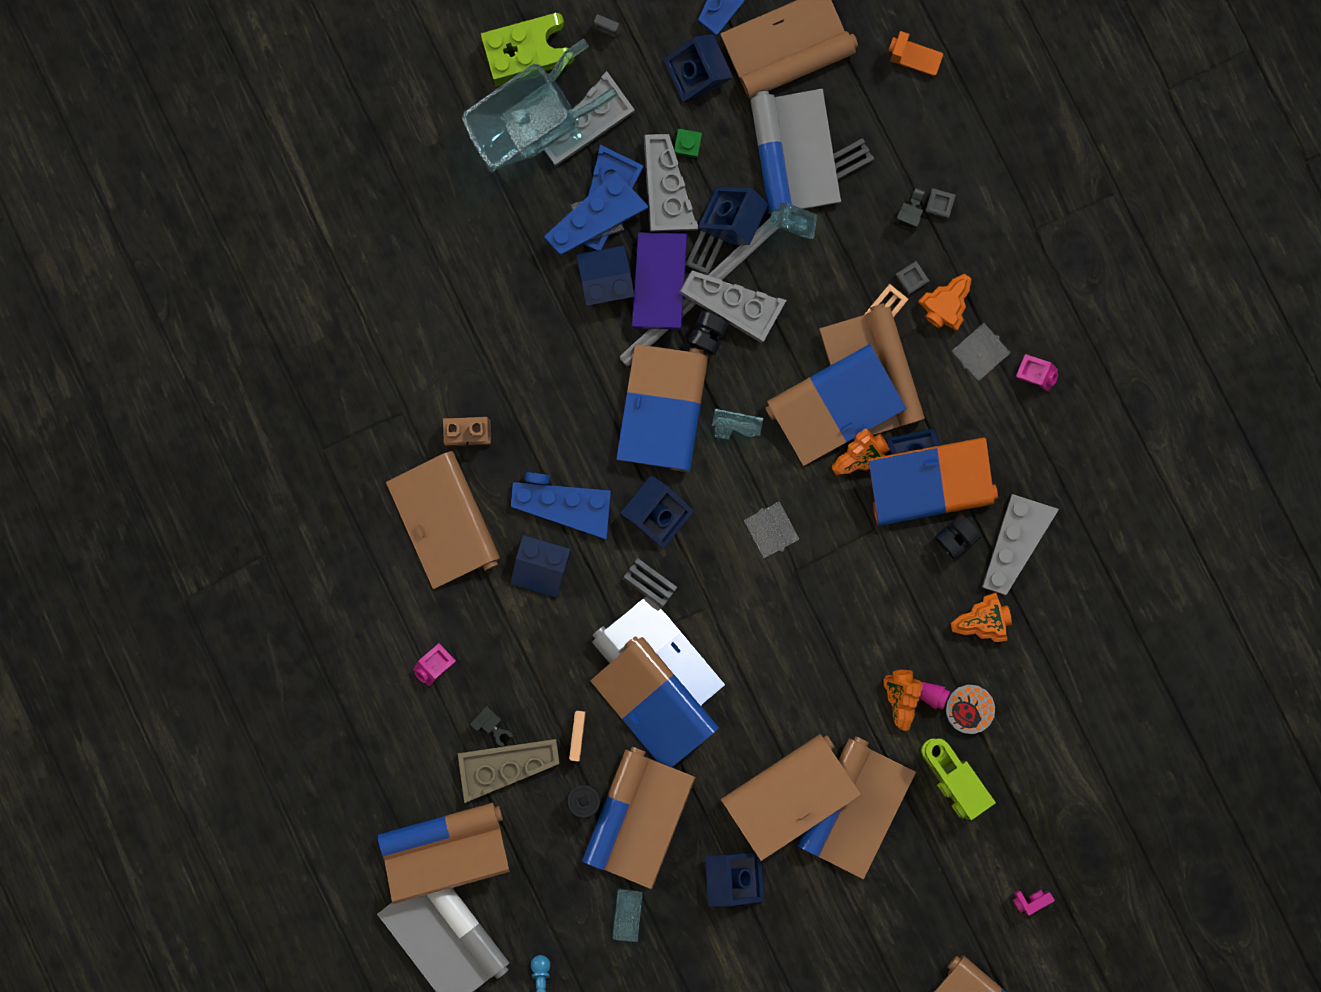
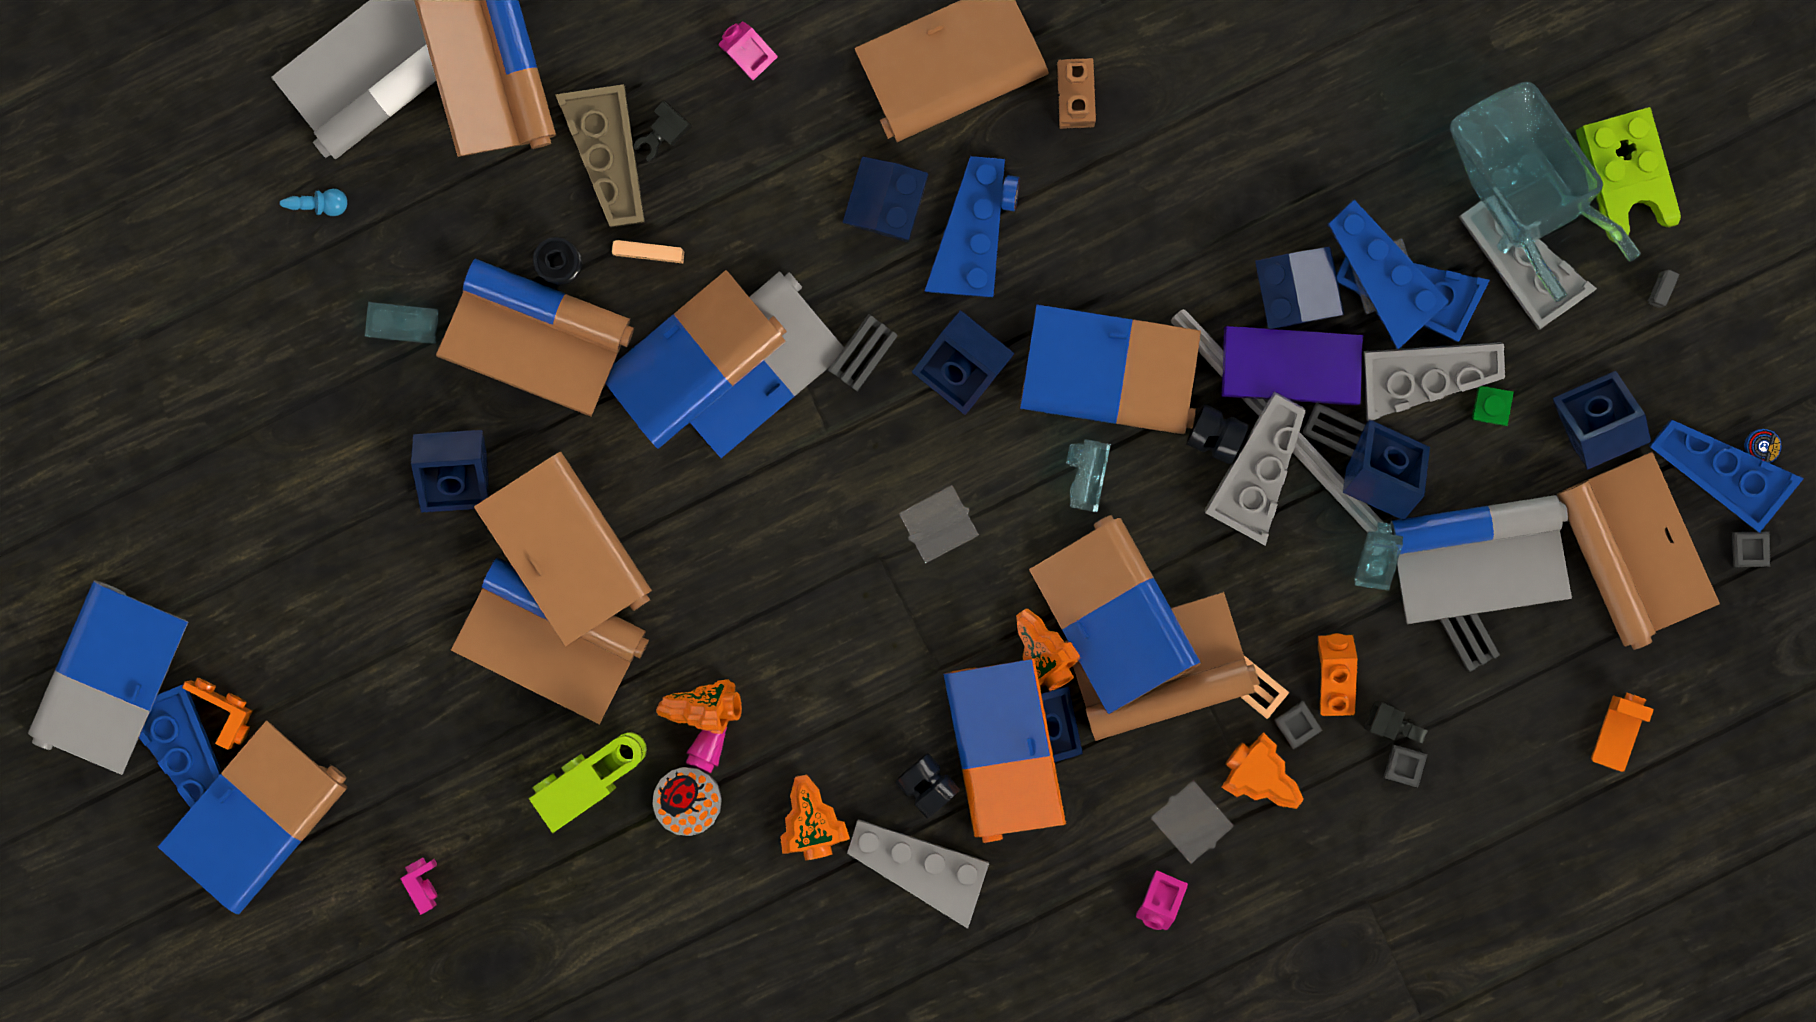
camera: 90 degrees right, 5 degrees up
none -> orange bracket [1318,633,1358,716]

